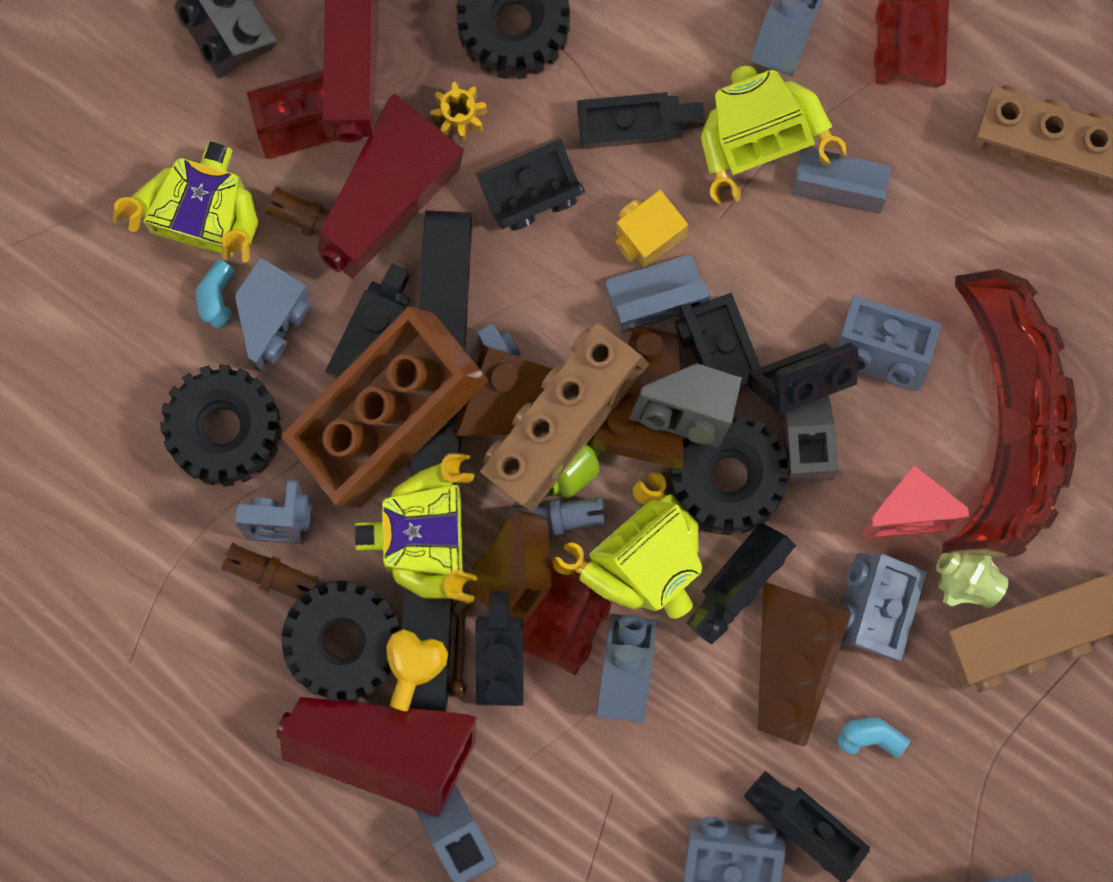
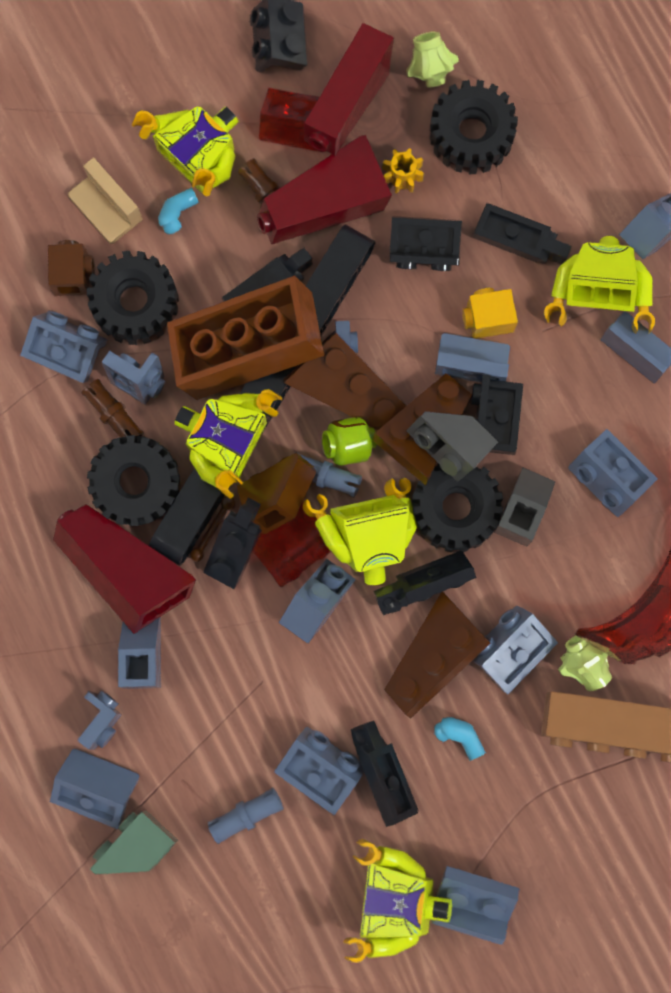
camera: 25 degrees right, 0 degrees up
sand blue slope [235,257,312,372] -> none
yellow rock [386,629,448,712] -> none
medium nougat brick [480,322,649,513] -> none
black bracket [749,343,858,414] -> none
coral slope [862,465,969,539] -> none
none -> sand blue bracket [20,311,107,383]
none -> reddish brown brick [48,240,95,296]
none -> tan panel [68,158,143,244]

